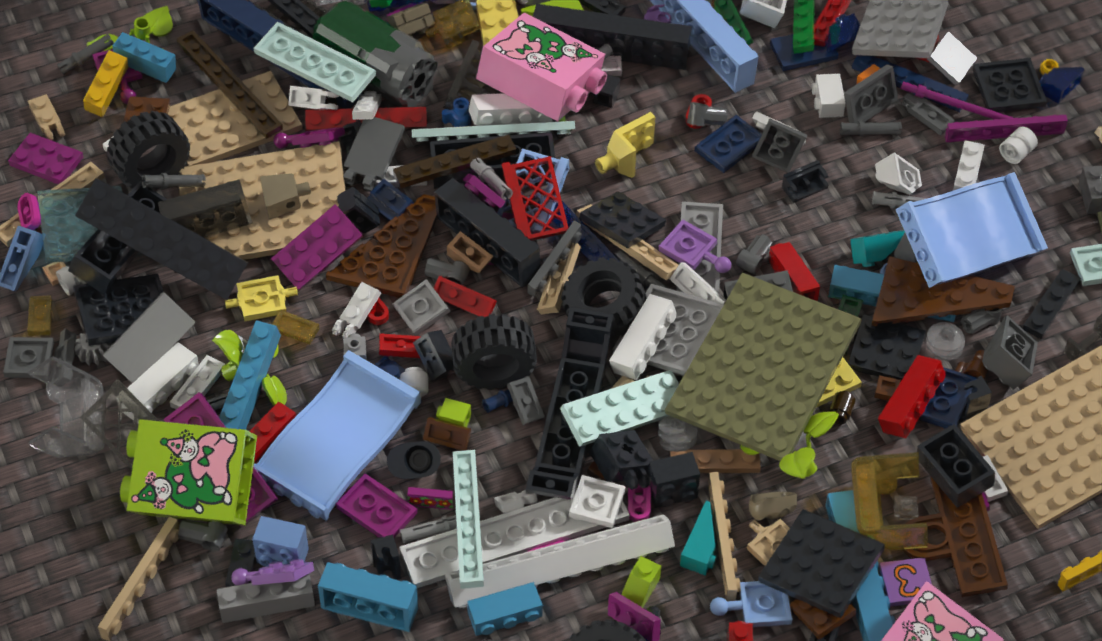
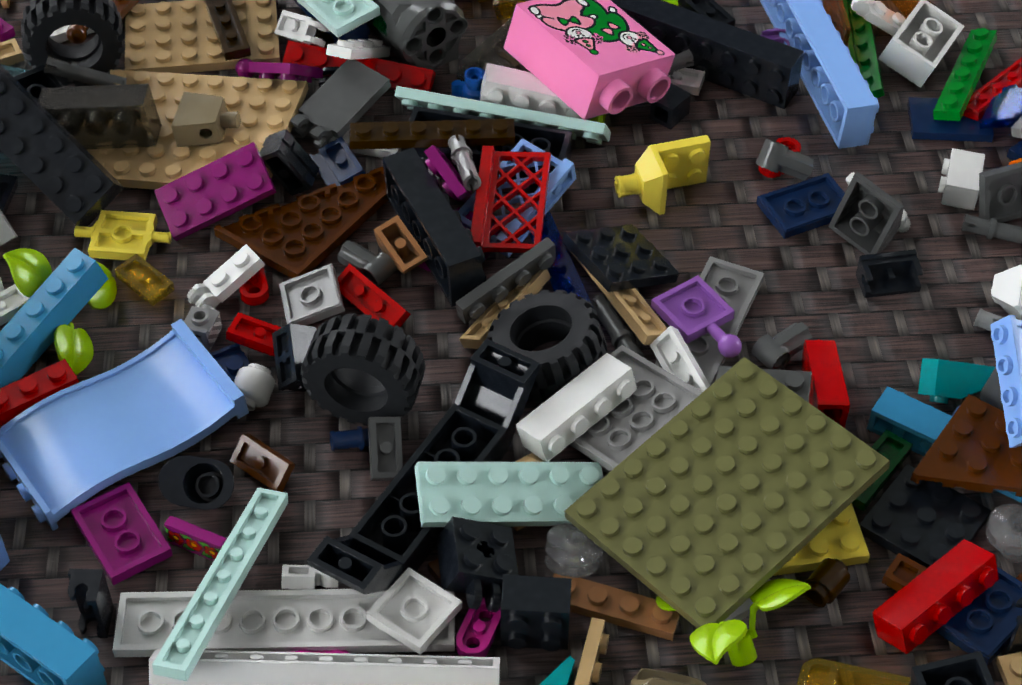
camera: 20 degrees right, 5 degrees down
light grey pin [400,515,457,543] -> none
lime brick [436,398,471,427] -> none

